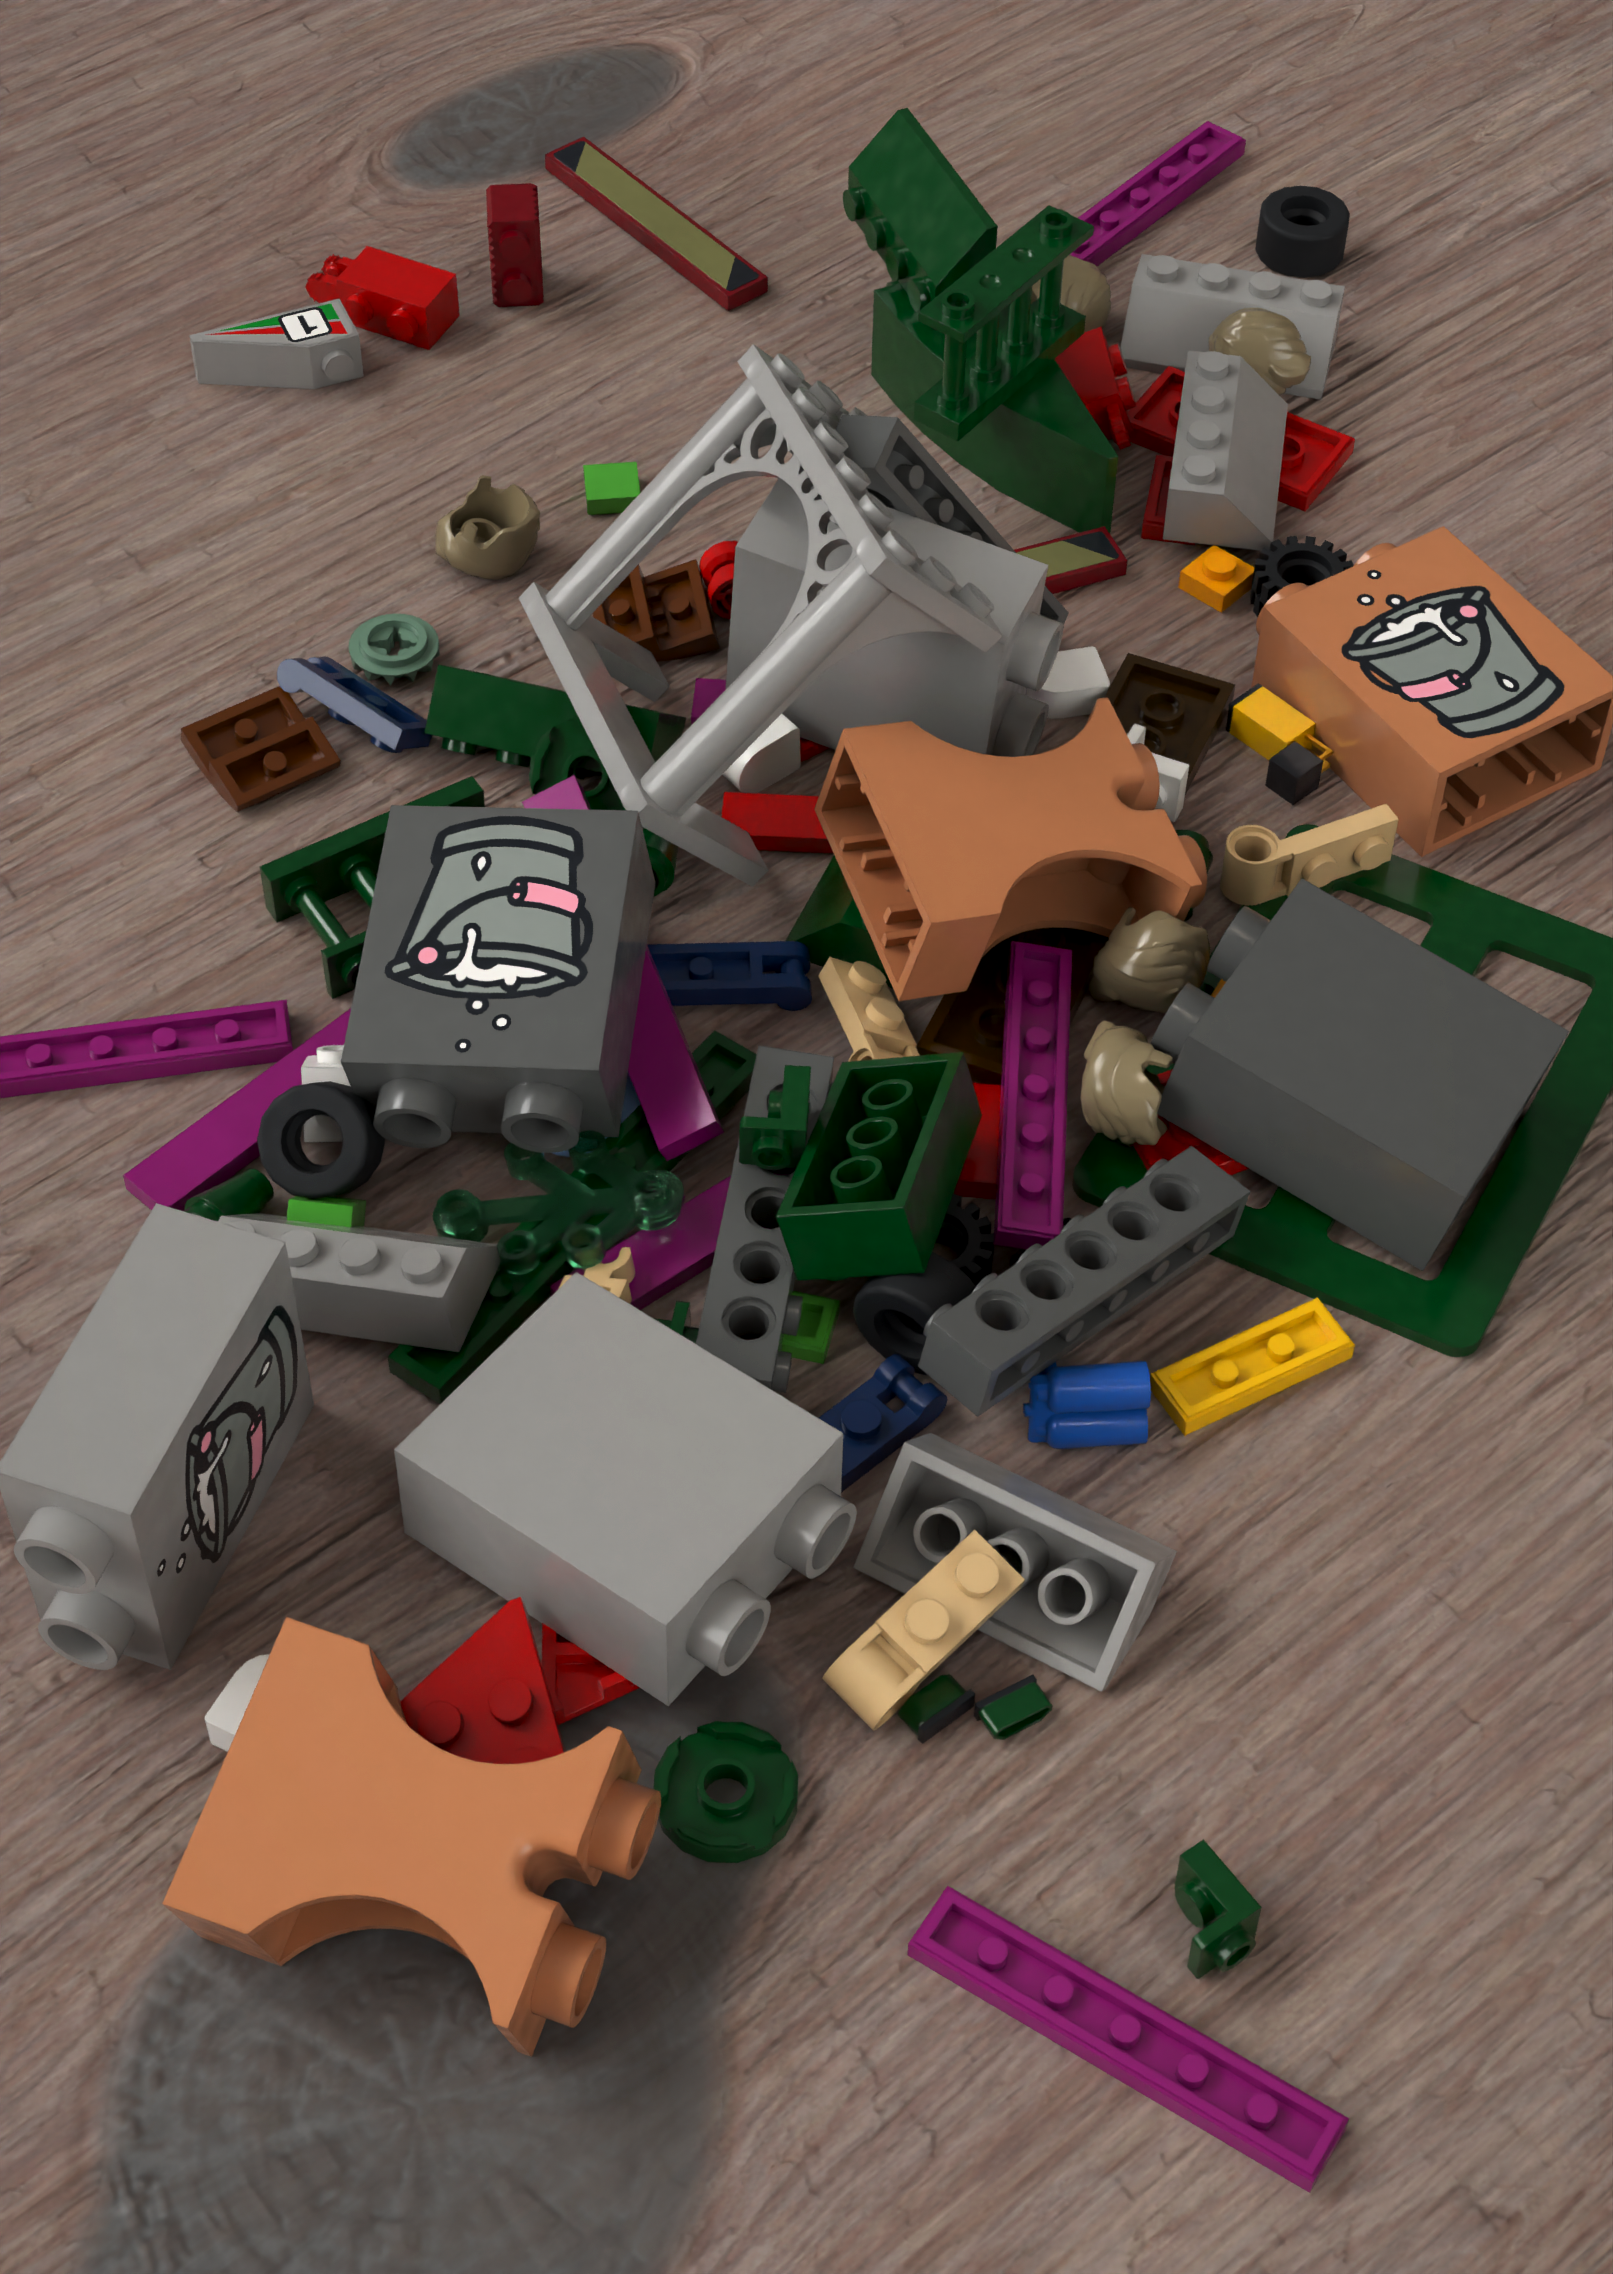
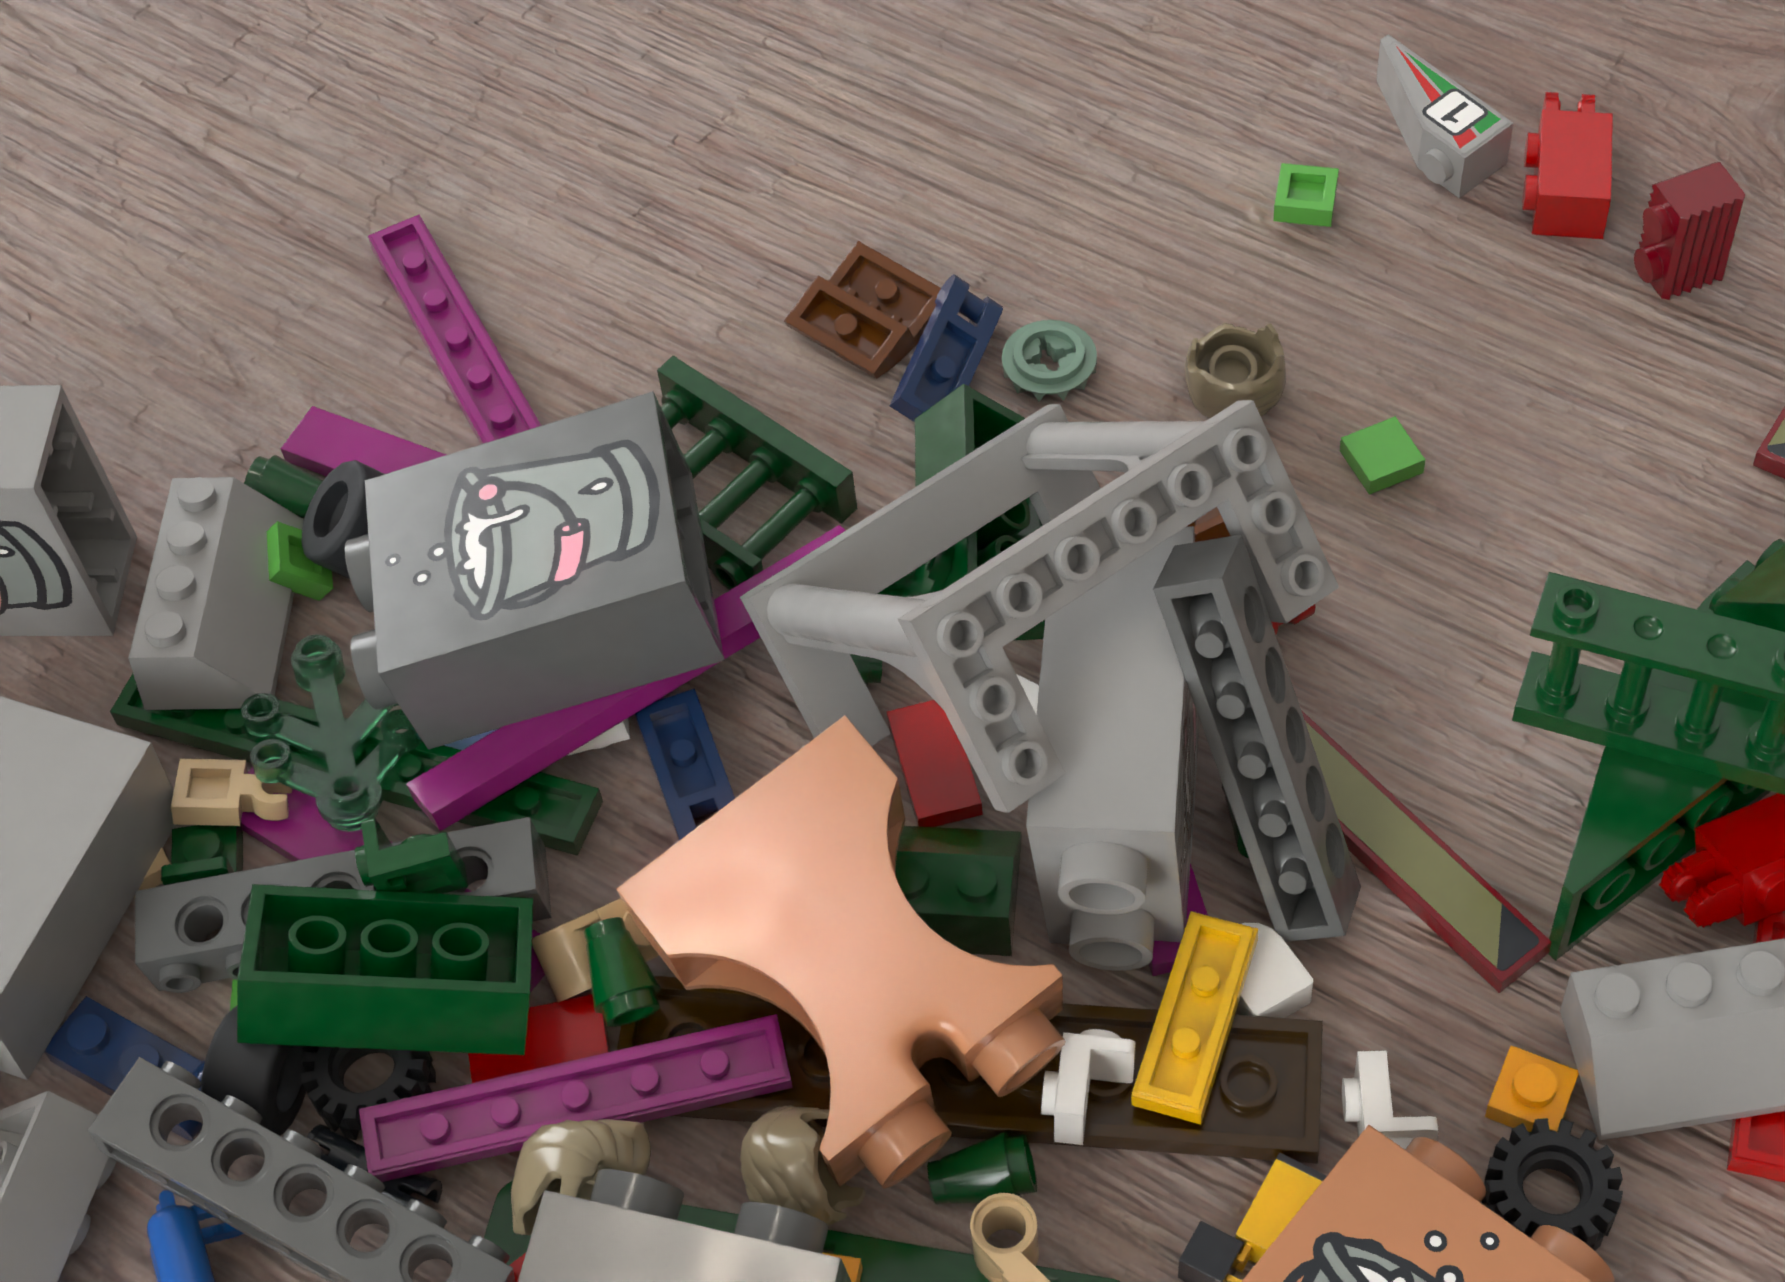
camera: 80 degrees right, 5 degrees up
none -> dark green cone [583,917,661,1027]
none -> yellow tile [1131,911,1258,1125]
none -> bright green plate [1273,163,1339,227]
none -> white bracket [1342,1051,1438,1149]

